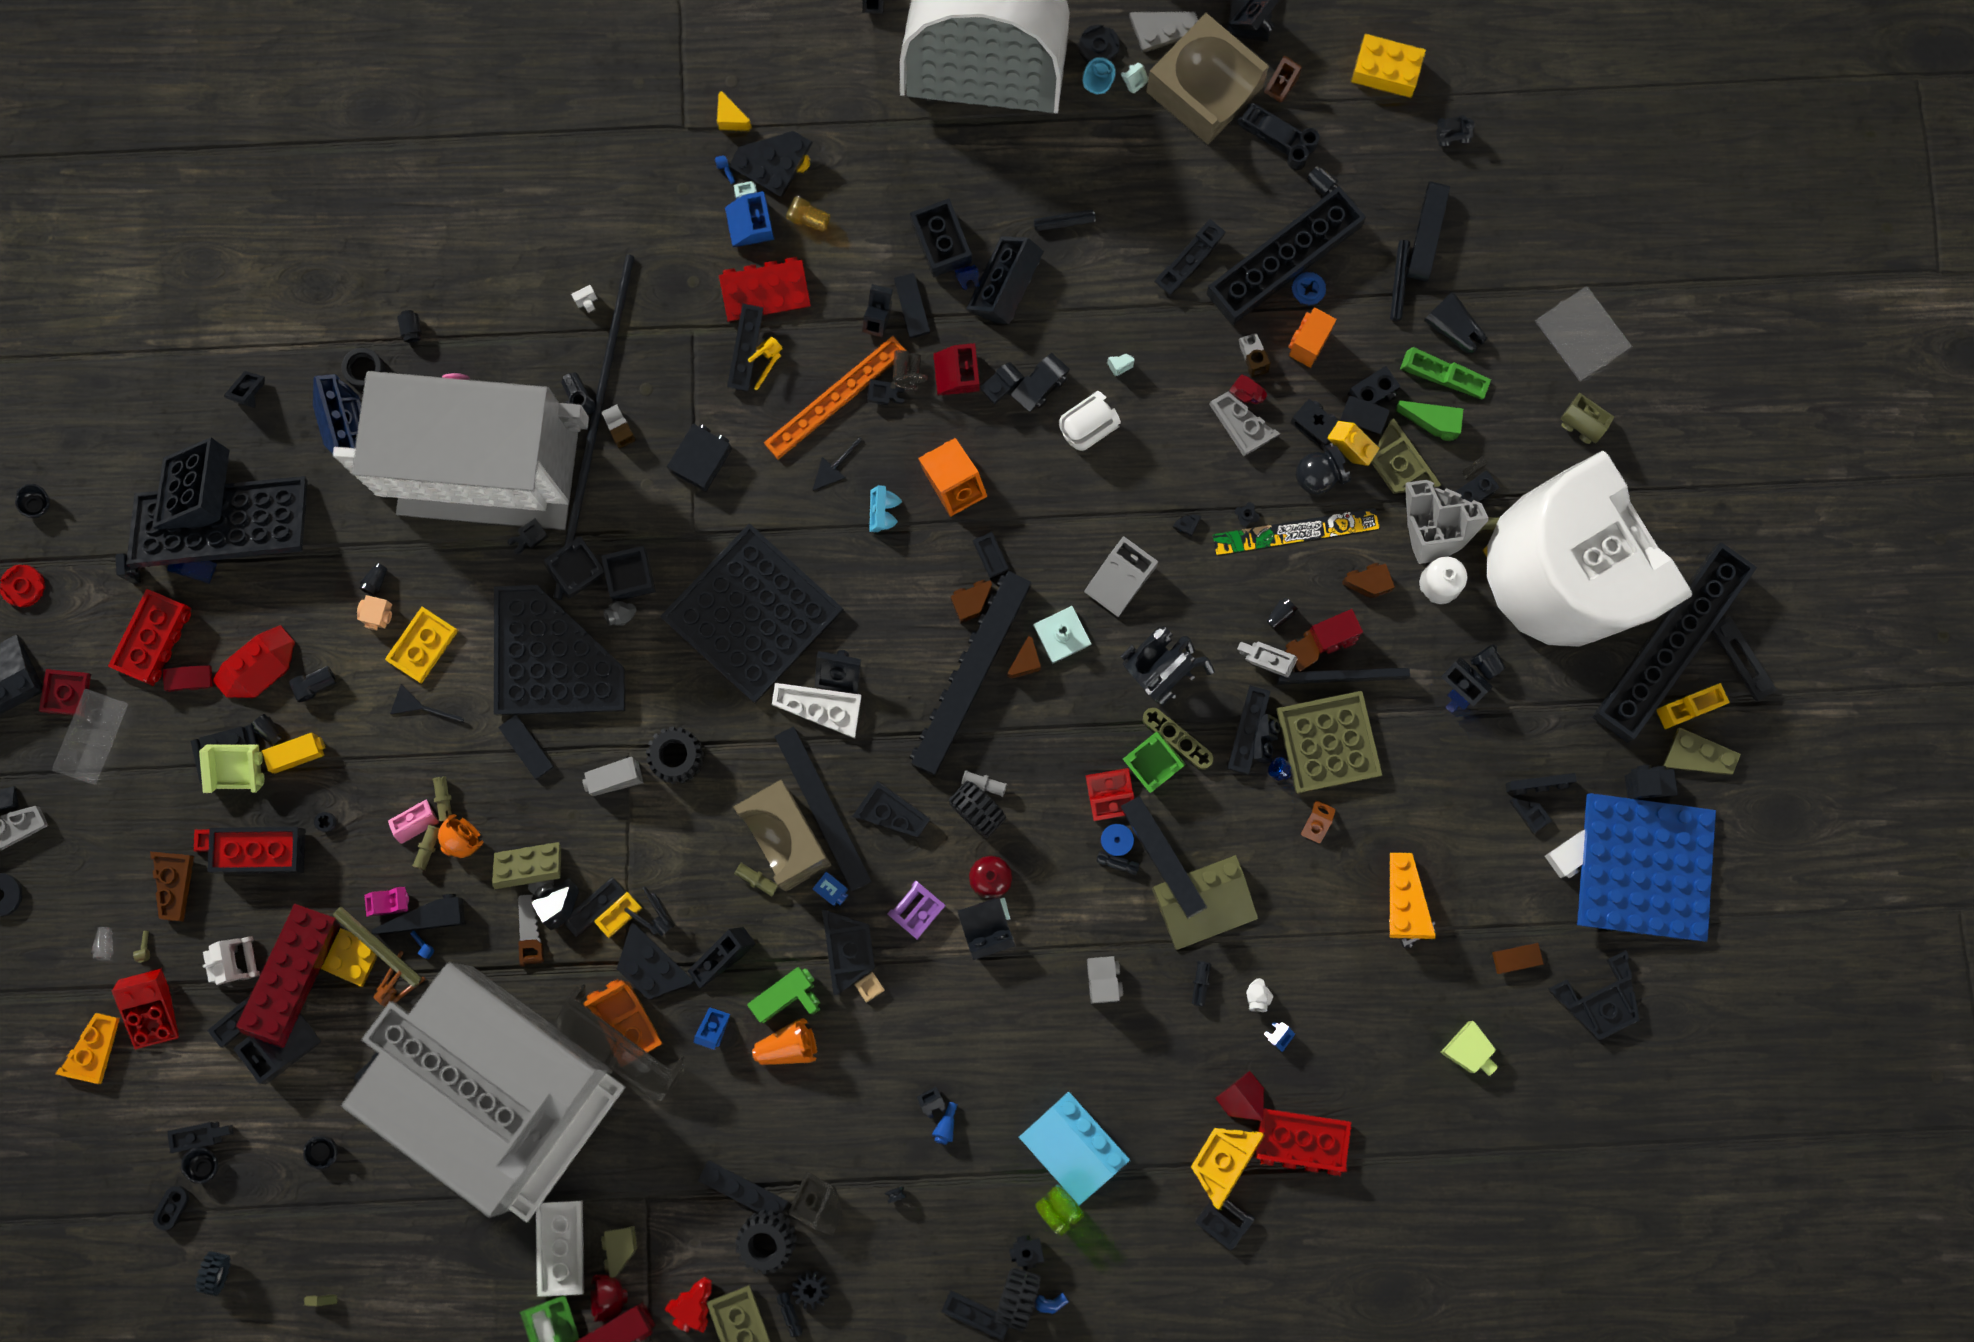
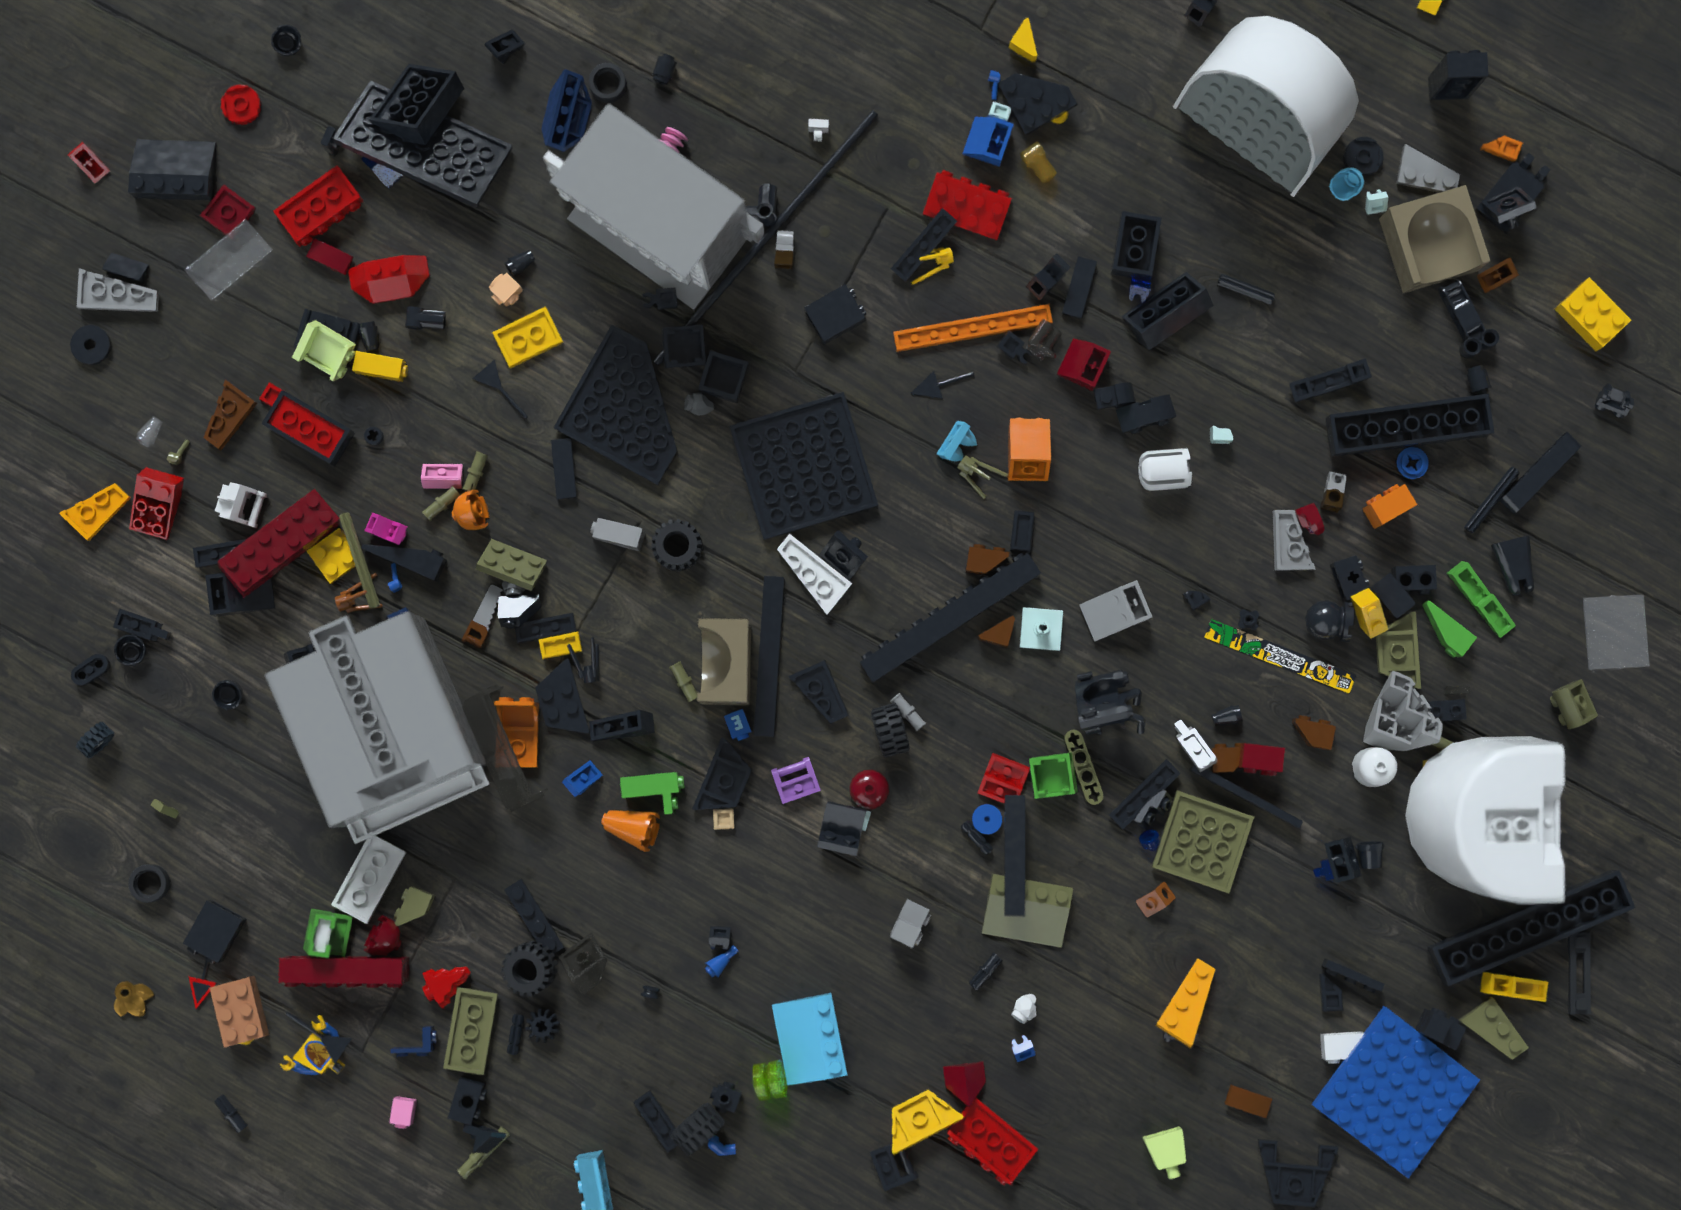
camera: 30 degrees right, 5 degrees up
none -> olive plant [957,455,1008,499]

